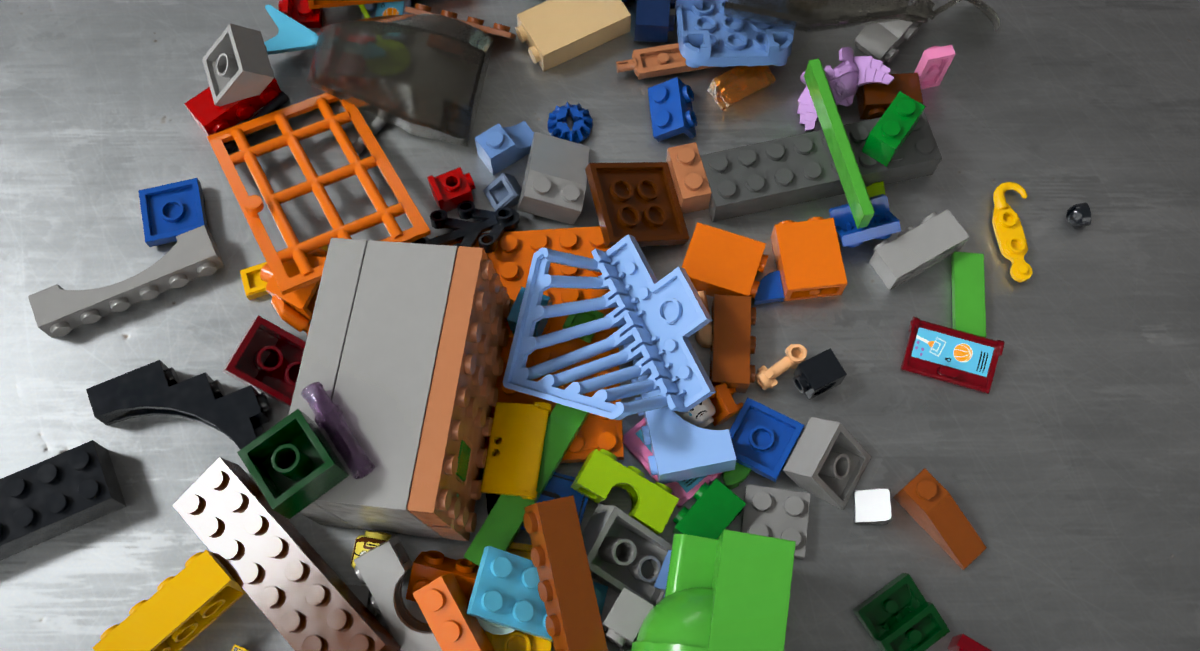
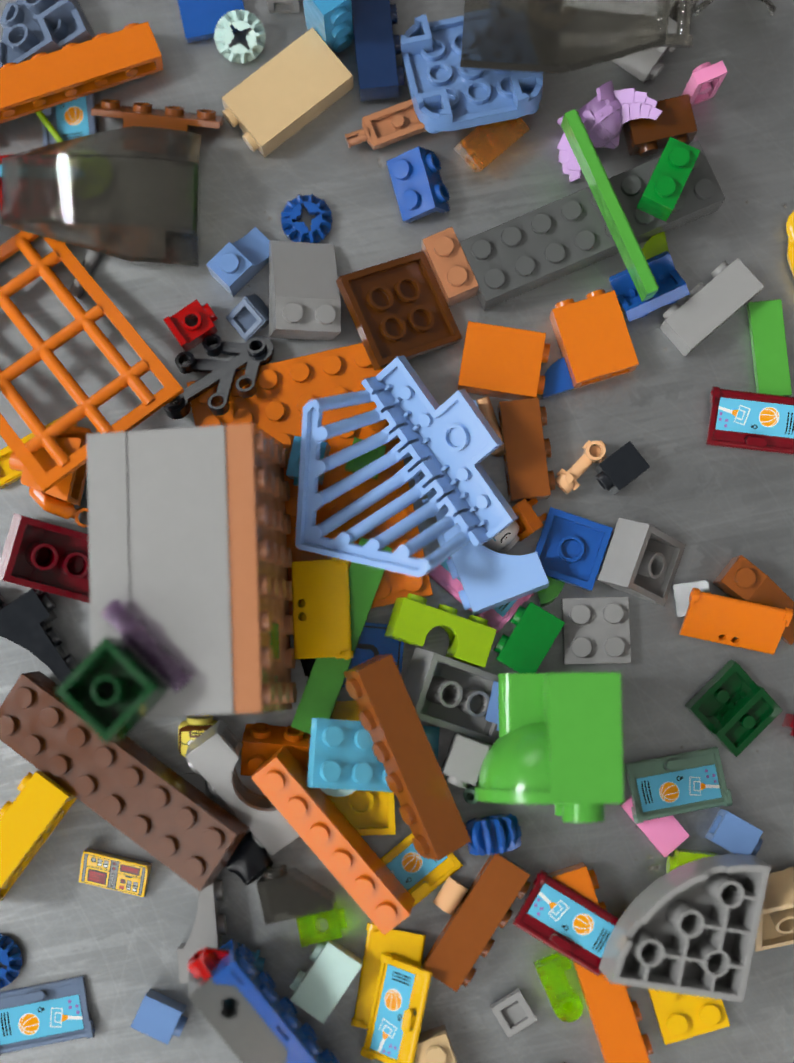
camera: 10 degrees left, 15 degrees up
none -> orange door [679,588,793,655]

